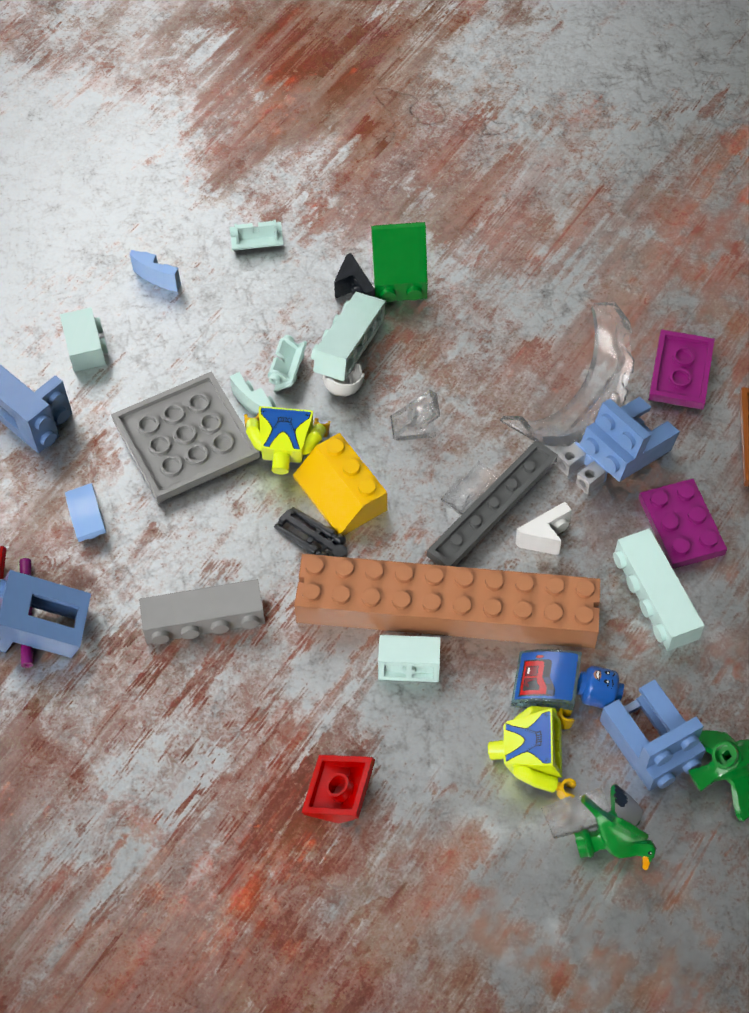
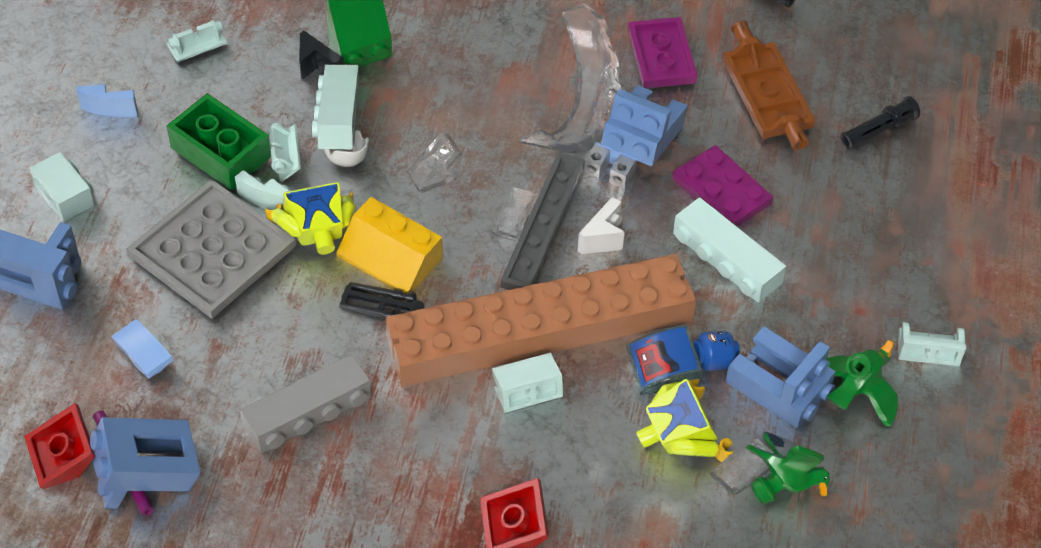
camera: 25 degrees left, 5 degrees down
none -> green brick [166,93,271,191]

